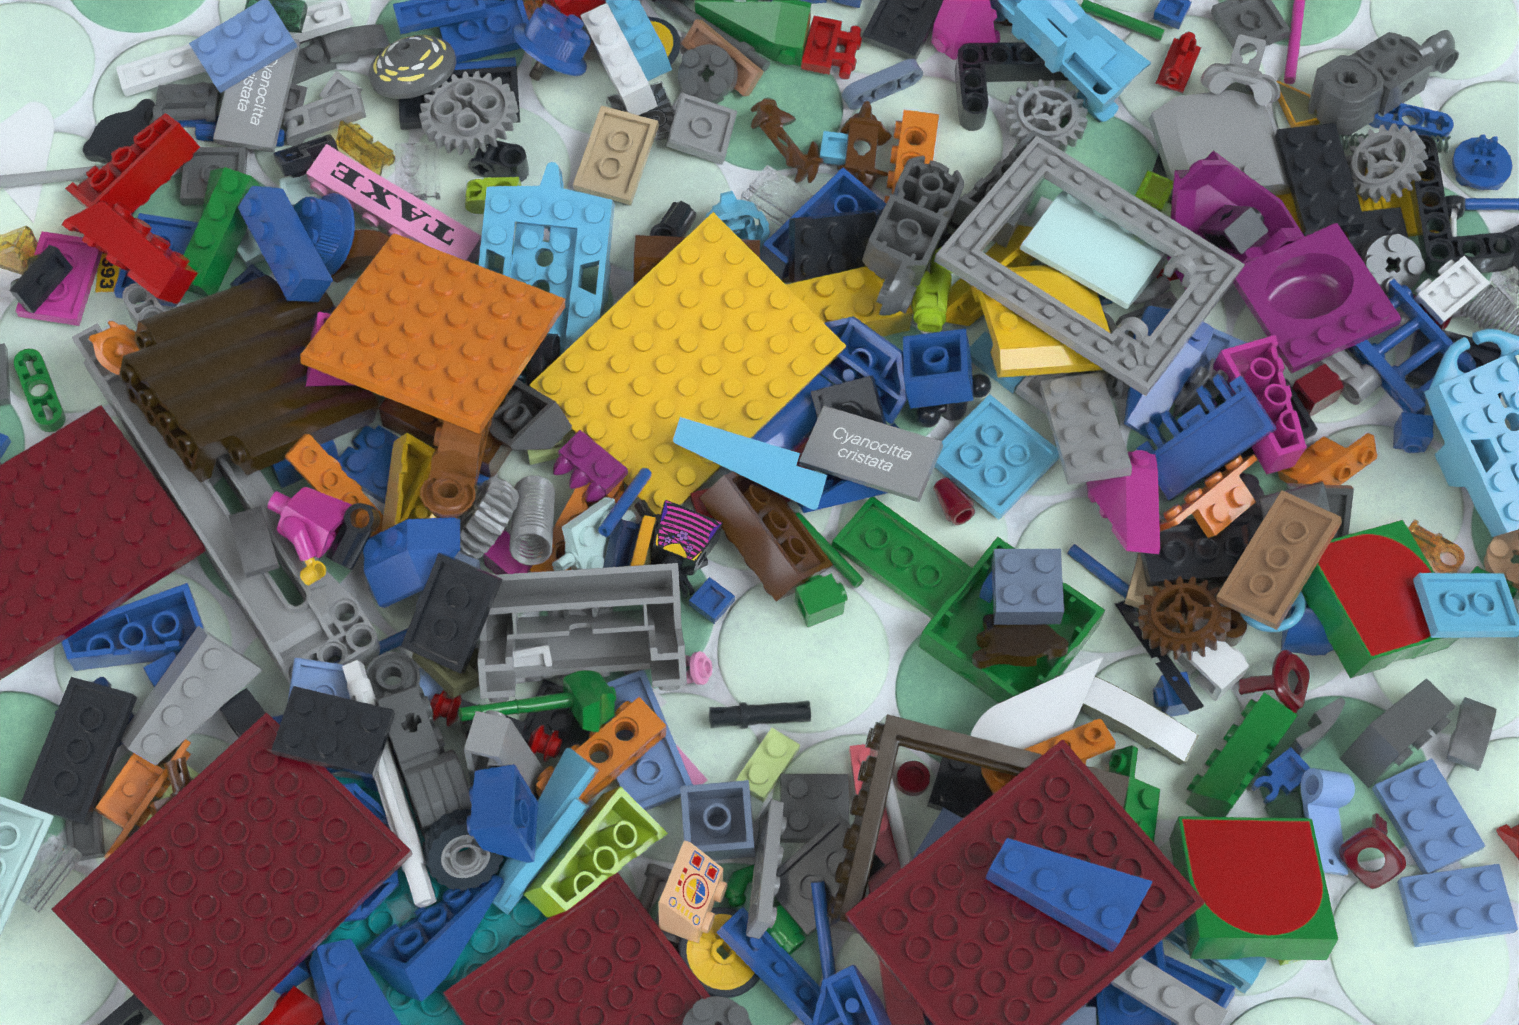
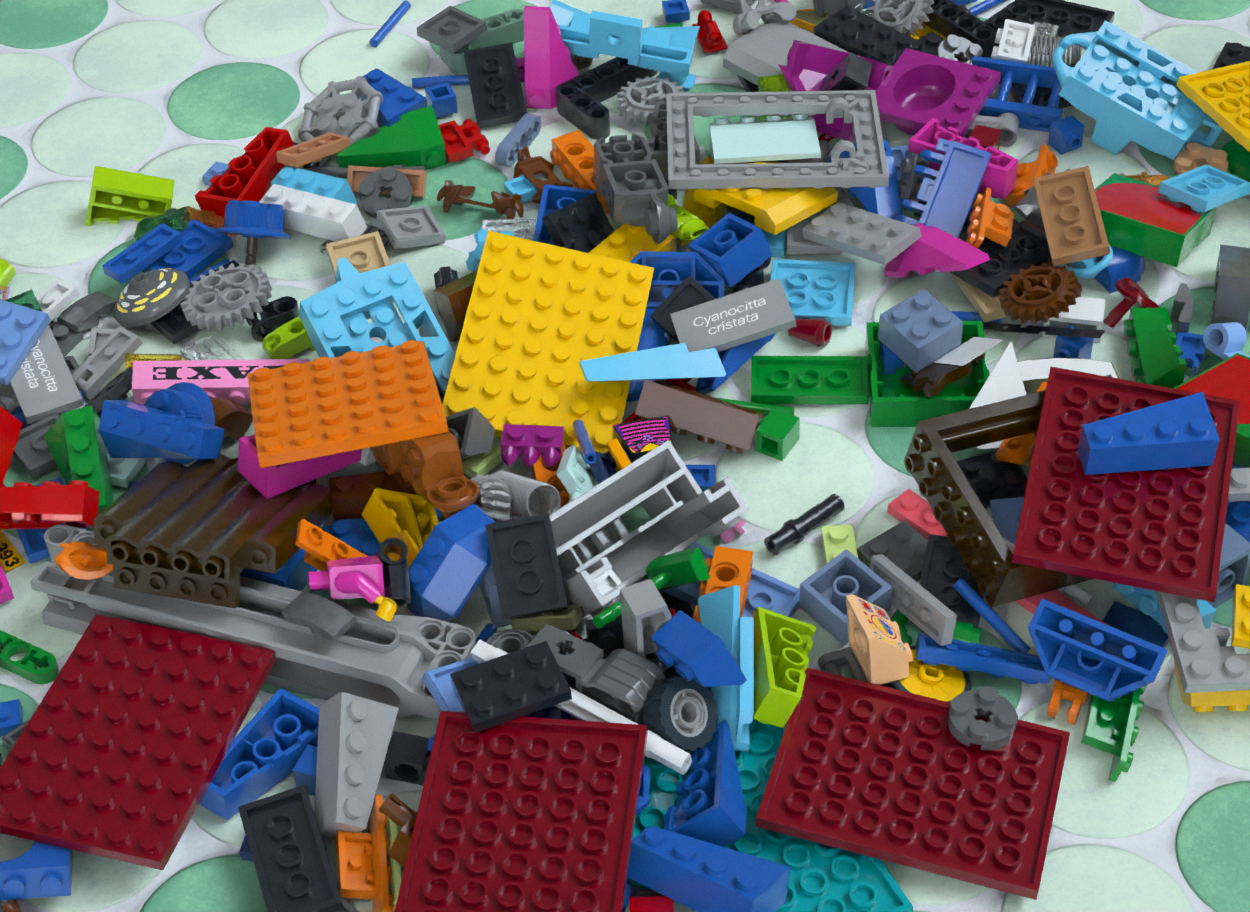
camera: 30 degrees left, 20 degrees down
none -> white sticker [934,337,1003,366]

